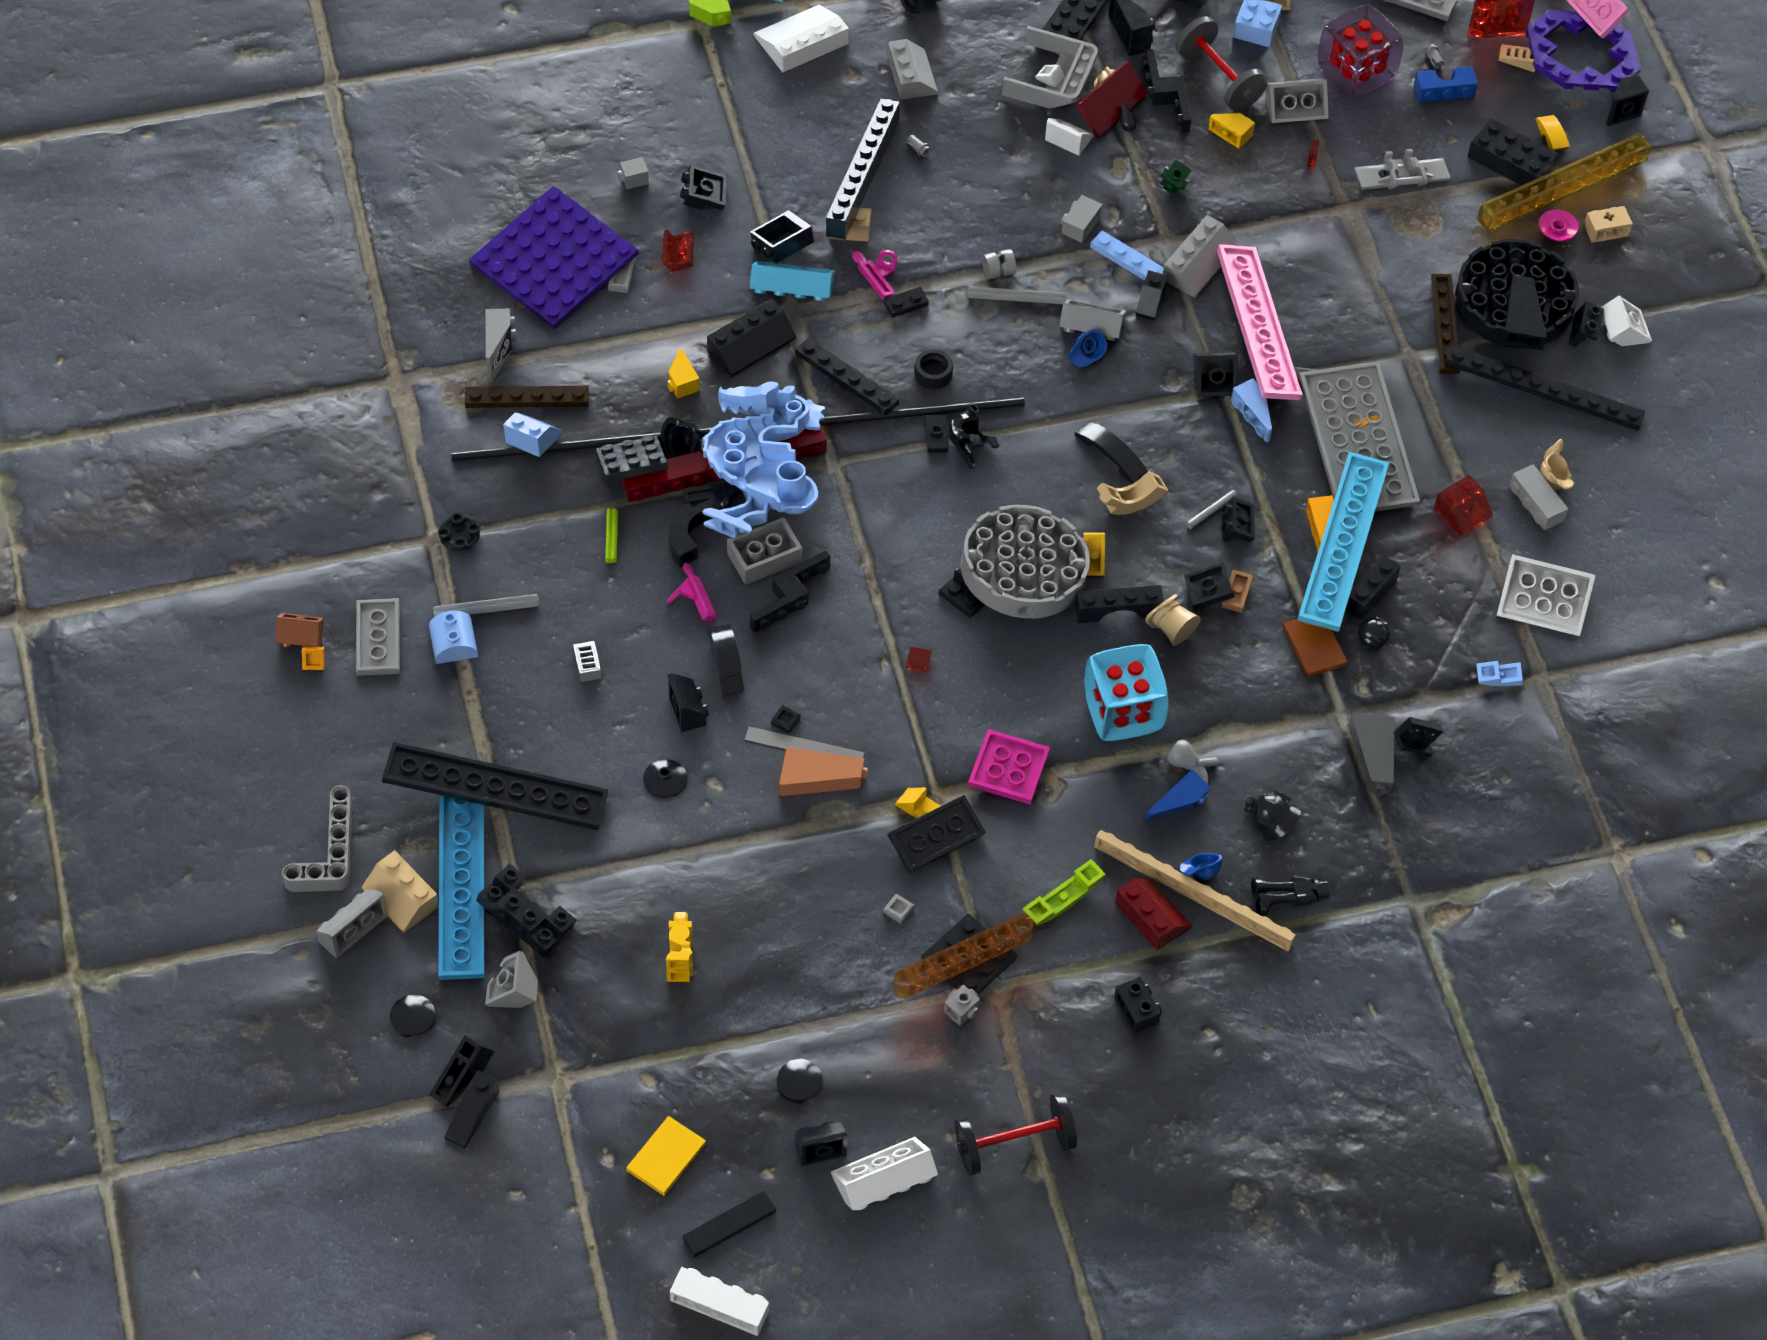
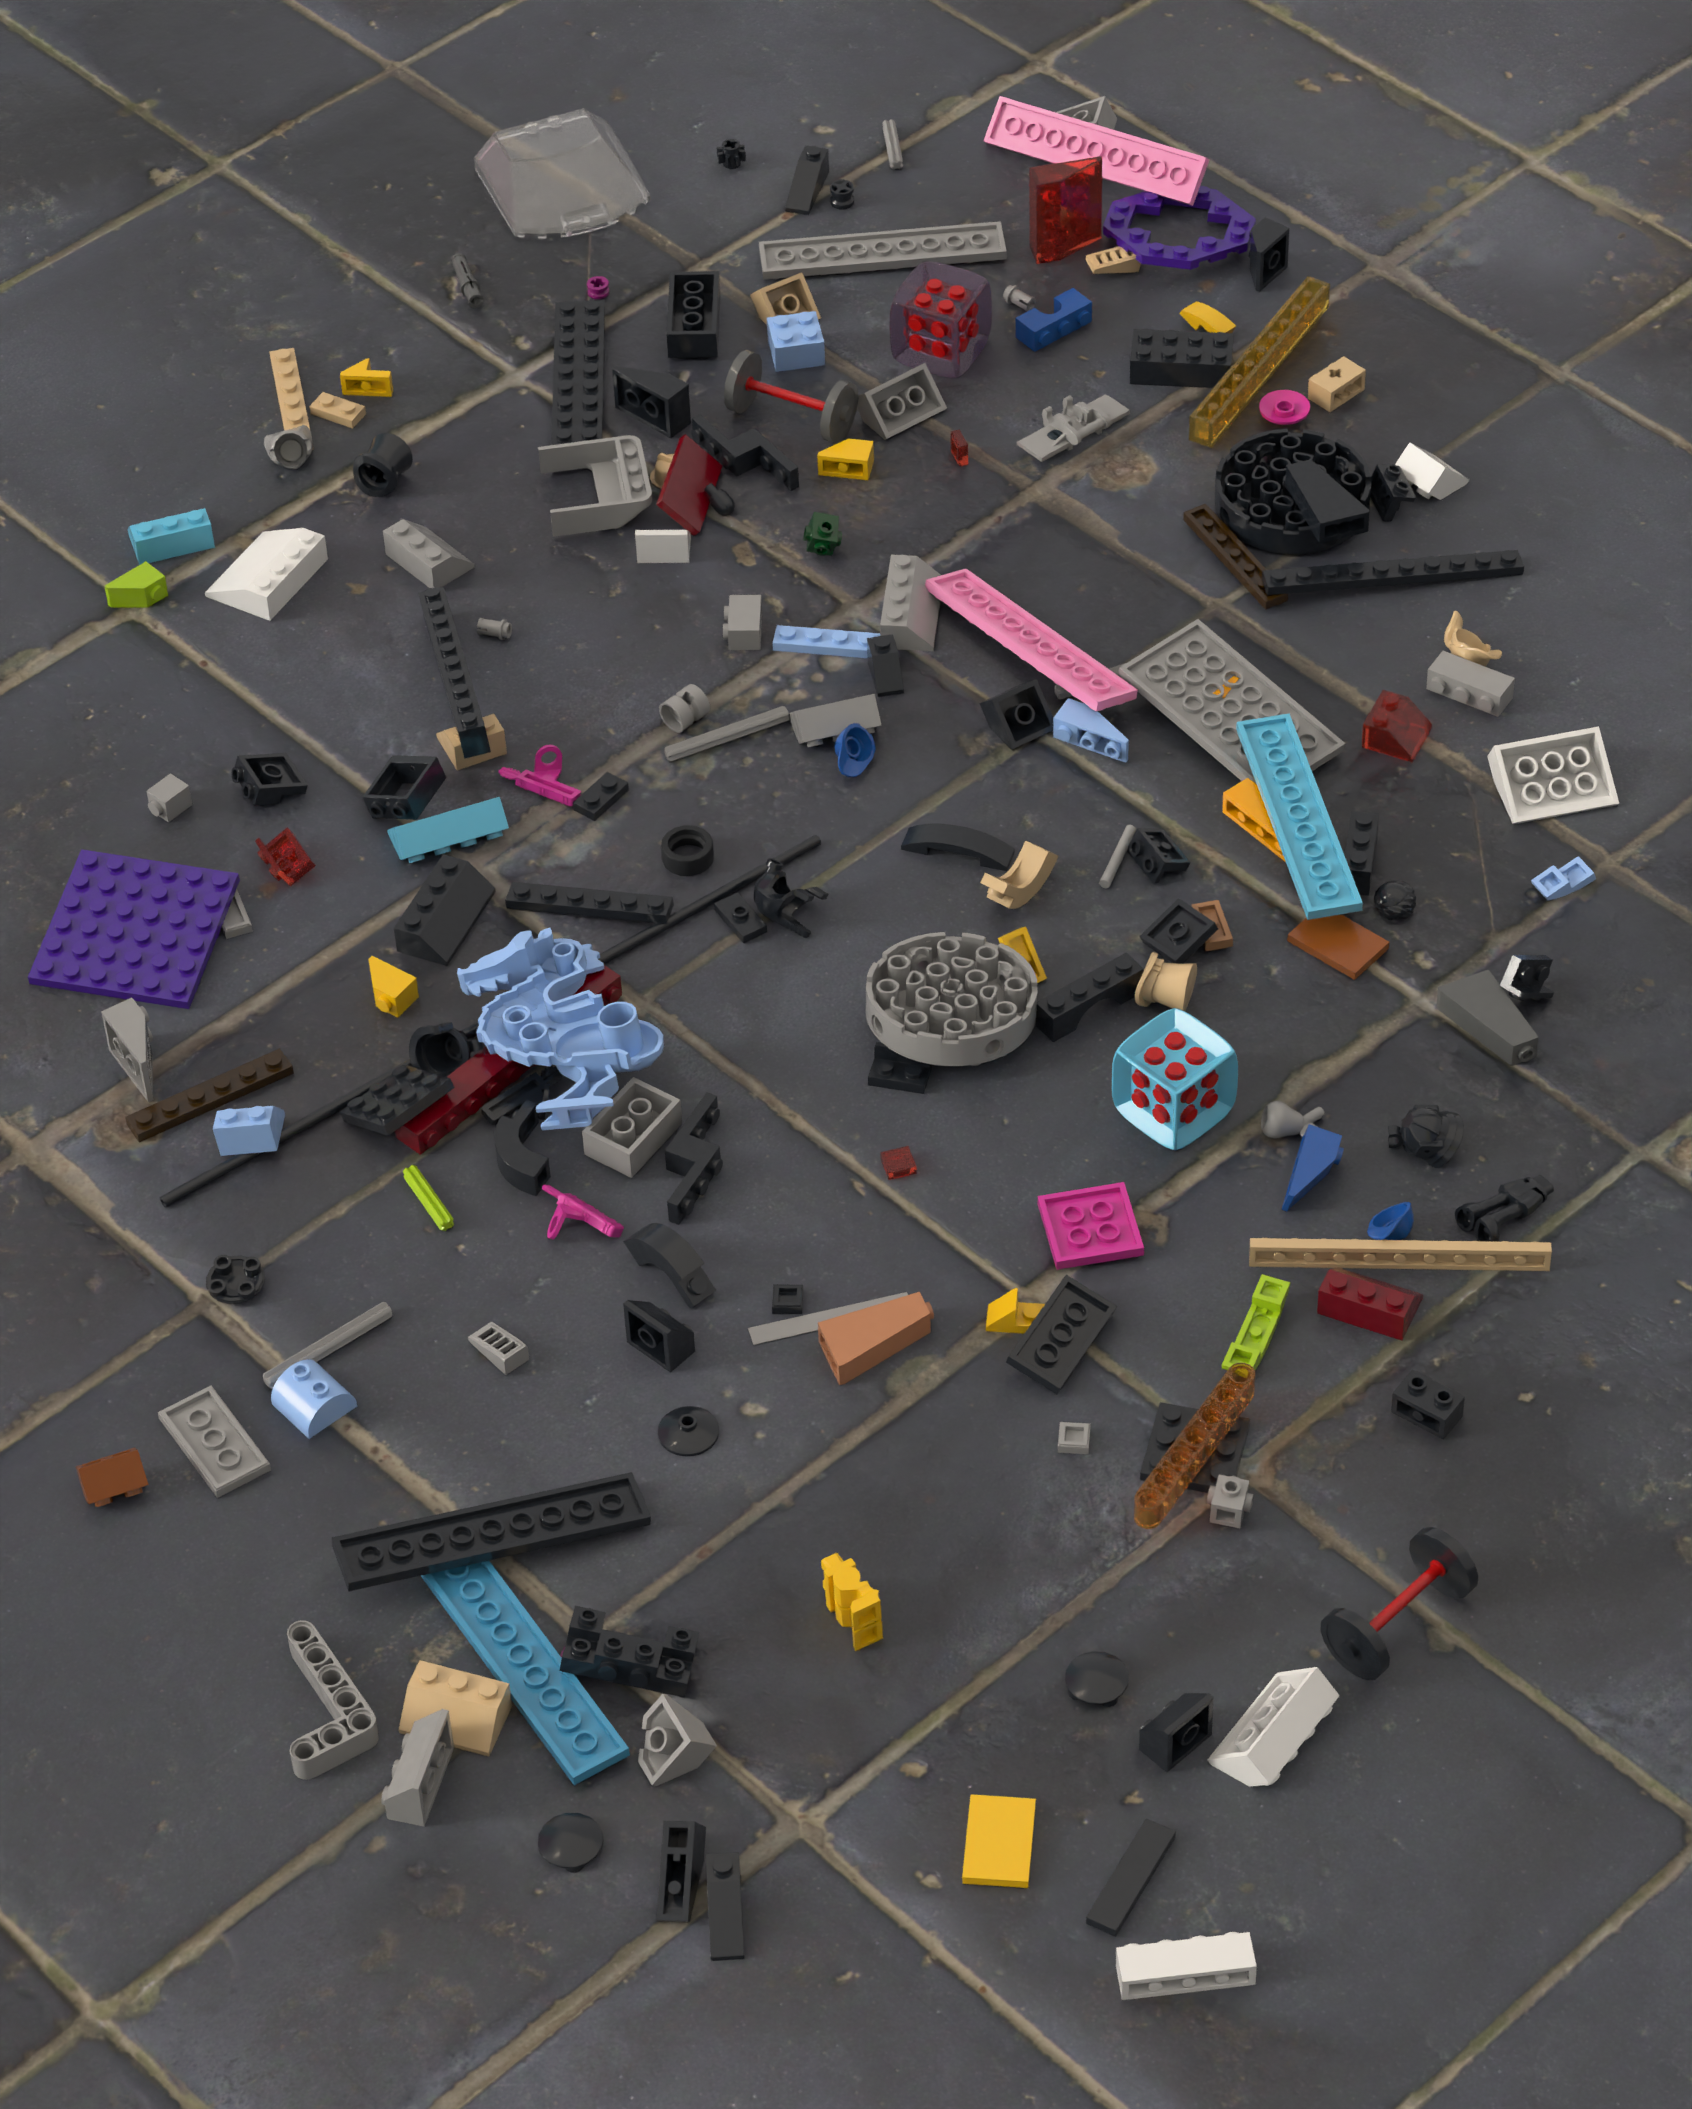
camera: 25 degrees left, 10 degrees down
light orange plate [302,647,325,670] -> none
white slope [1036,65,1065,87] -> none

